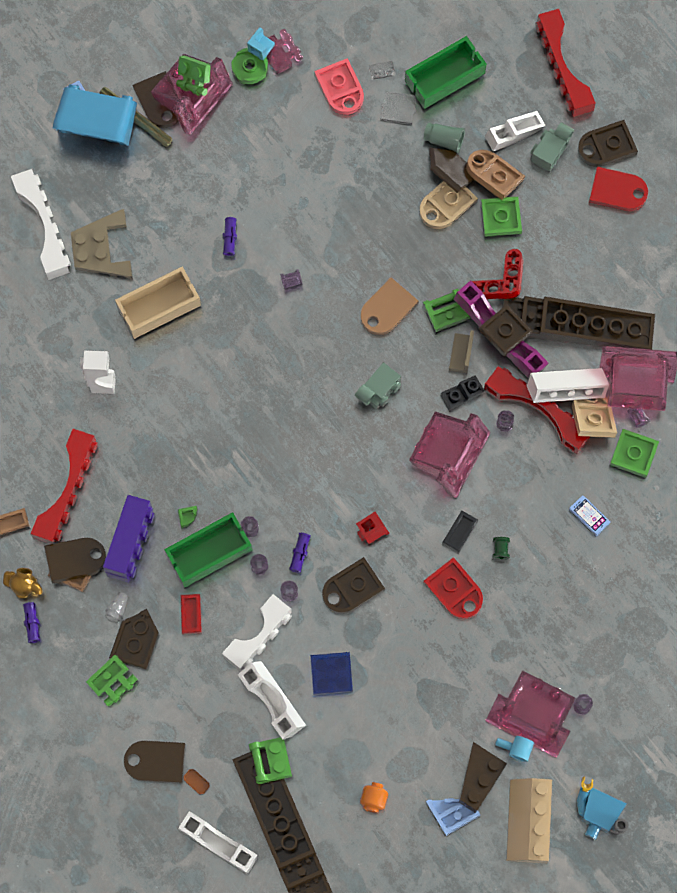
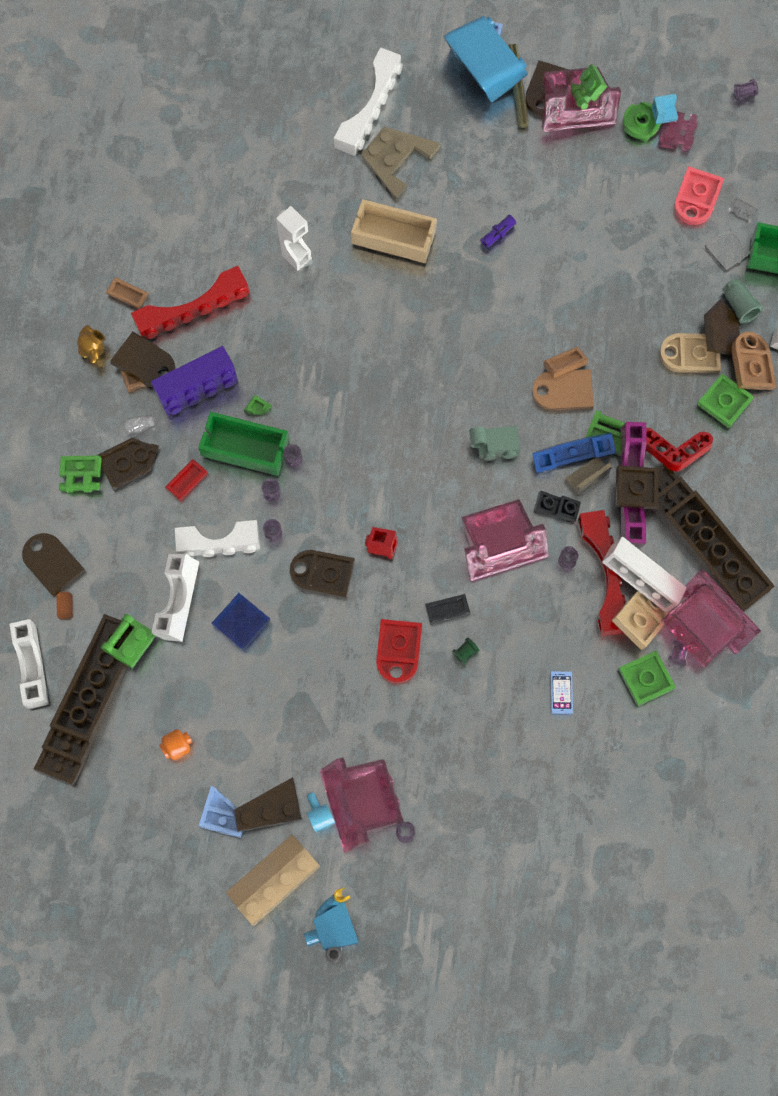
camera: 45 degrees right, 0 degrees up
dark purple pin [23,602,40,643] -> none
clear purple bush [280,269,303,290] -> none
dark purple pin [289,532,311,573] -> none
none -> blue slope [532,433,616,473]
none -> medium nougat tile [543,347,588,378]

